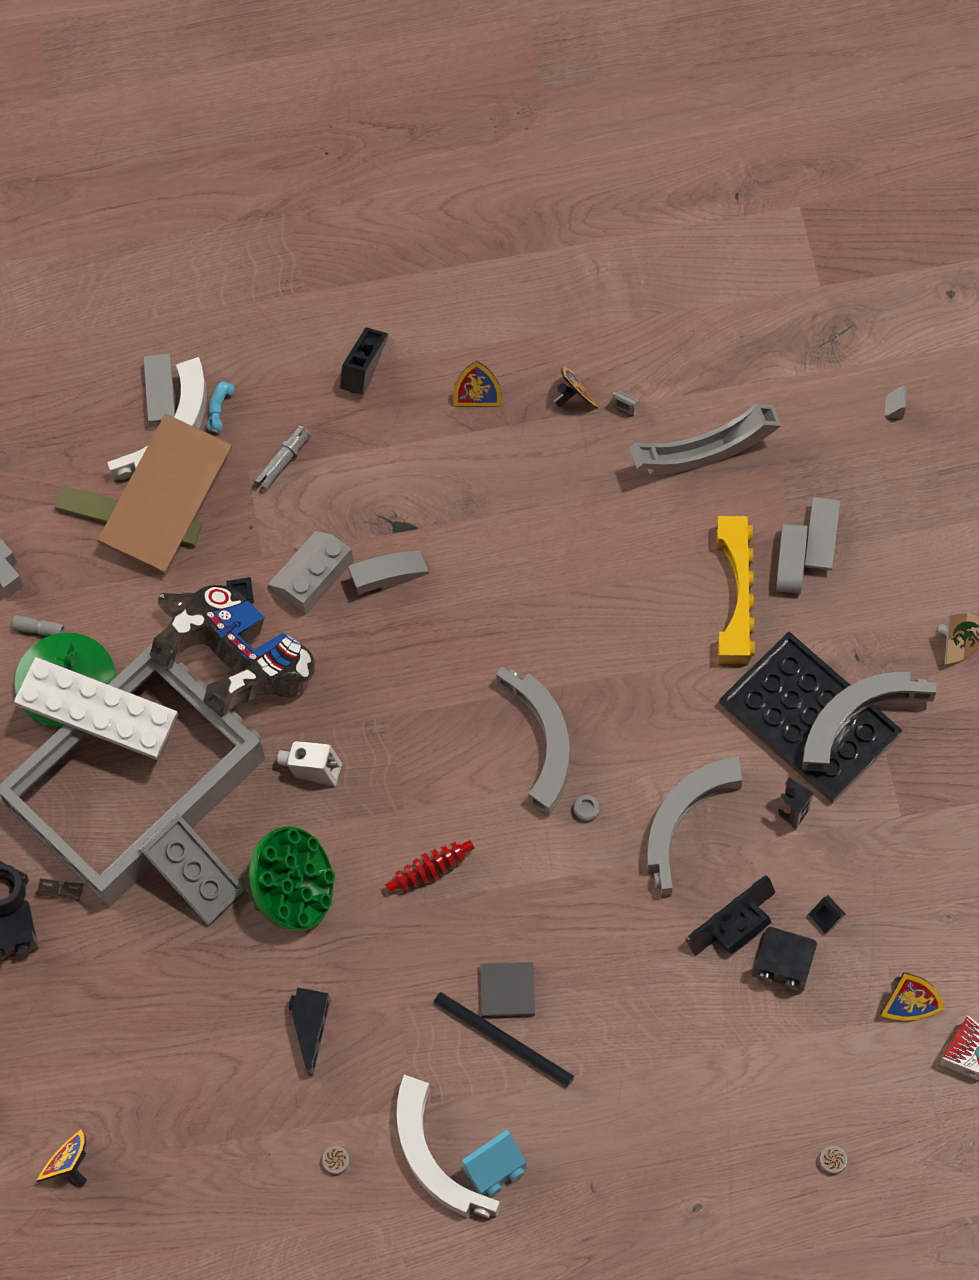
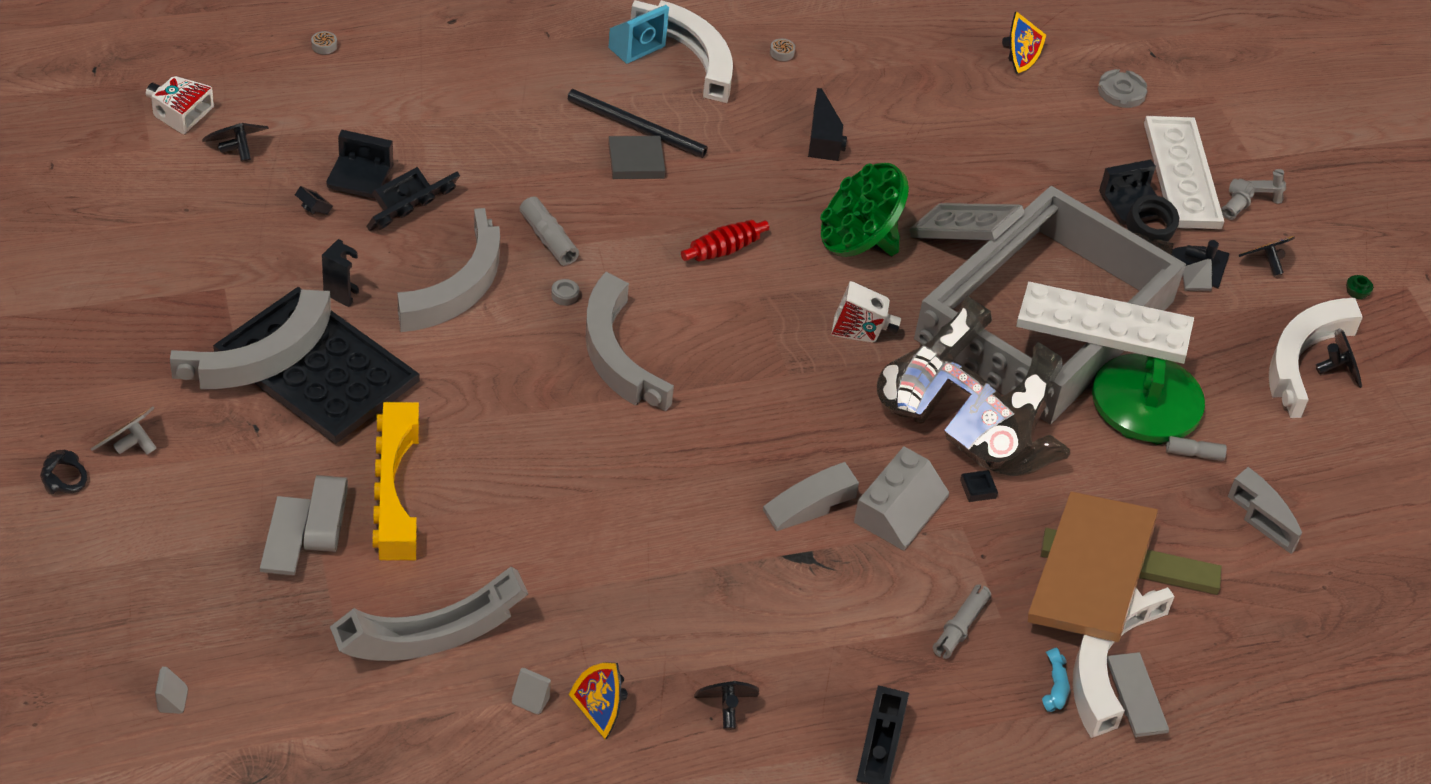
camera: 165 degrees right, 20 degrees down
none -> light grey axle [520,197,579,266]

